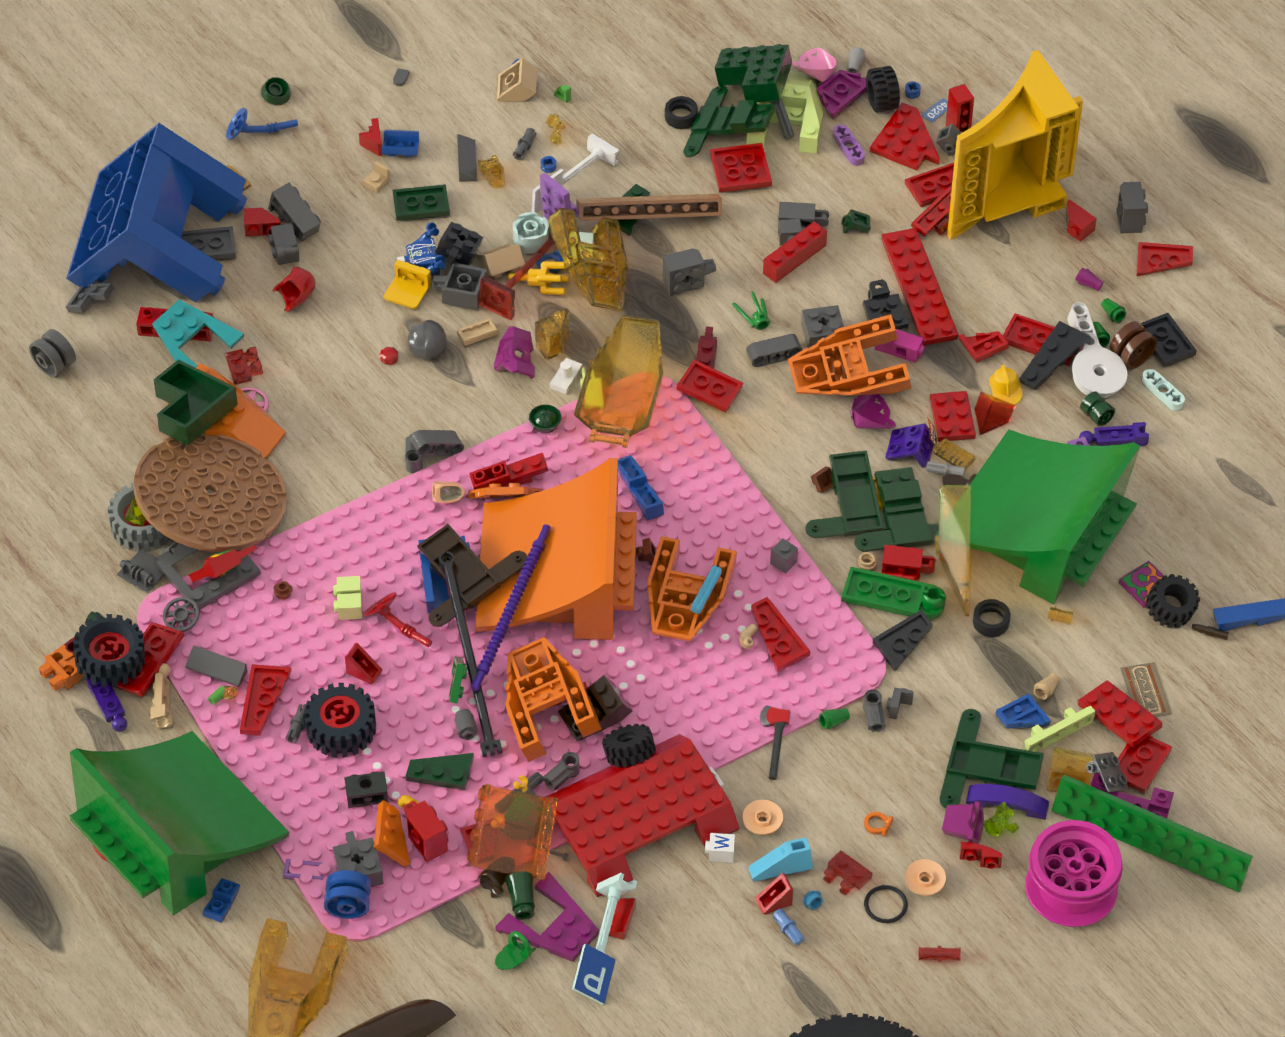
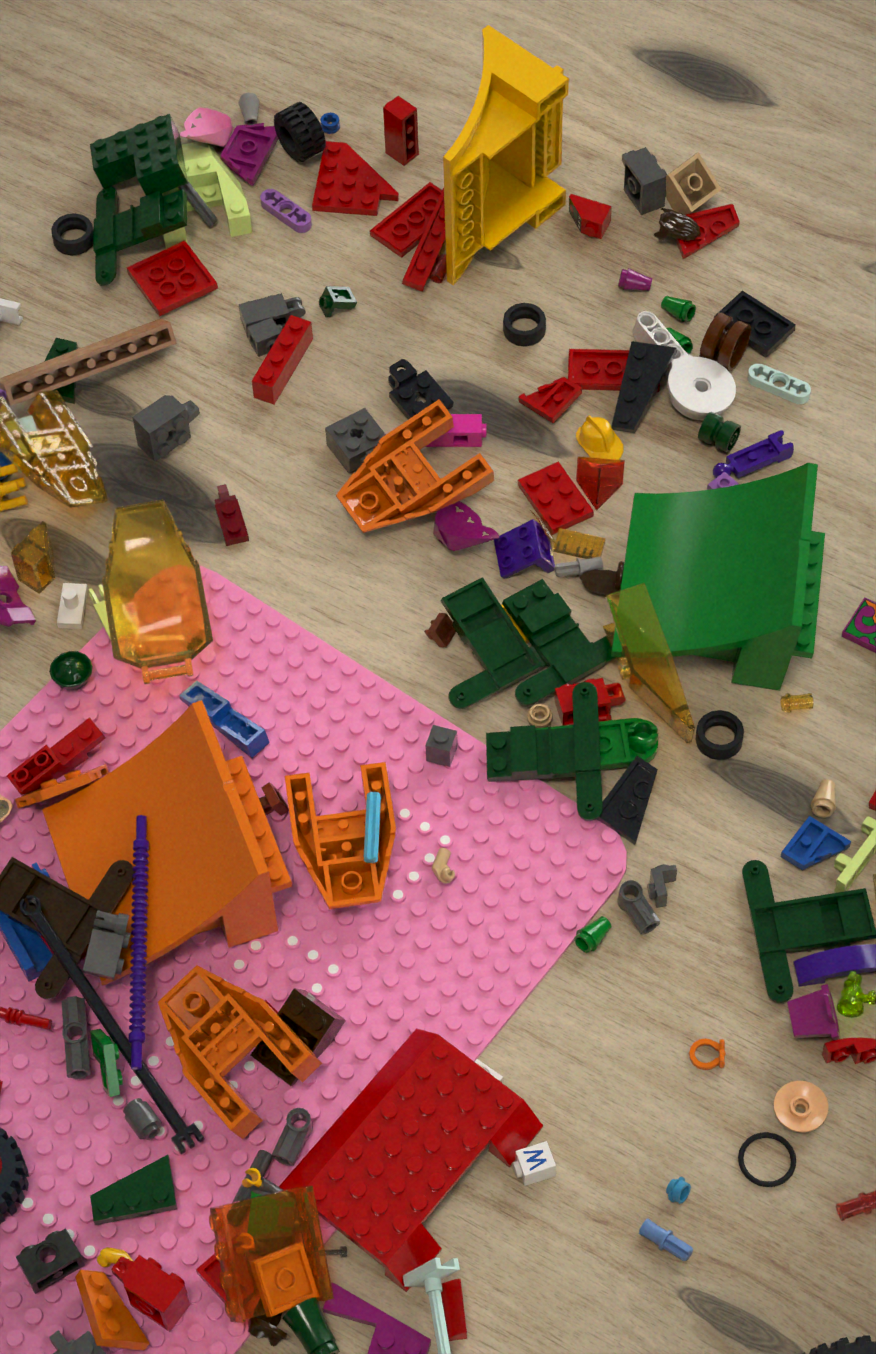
camera: 20 degrees left, 5 degrees up
black tyre [602,724,656,767] -> none
red plate [676,360,743,413] -> none
green plant [732,291,770,330] -> none
light nougat dish [742,800,783,835] -> none
dark grey beam [746,334,803,367] -> none
medium azure slope [748,837,813,882] -> none
red wing [751,597,810,672] -> none
red slope [755,873,793,915] -> none
piece [760,705,790,780] -> none
clear red plate [823,850,873,896] -> none
red plate [881,228,959,346] -> none
medium blue sticker [922,98,948,122] -> none
dark grey brick [936,124,962,156] -> none
none -> dark grey piece [62,996,91,1080]
none -> dark grey hinge [83,910,131,980]
none -> orange tile [250,1242,319,1317]
none -> dark green piece [486,682,603,821]
none -> black tyre [503,303,546,347]
none -> dark brown piece [654,208,701,241]
none -> tan slope [666,152,722,215]

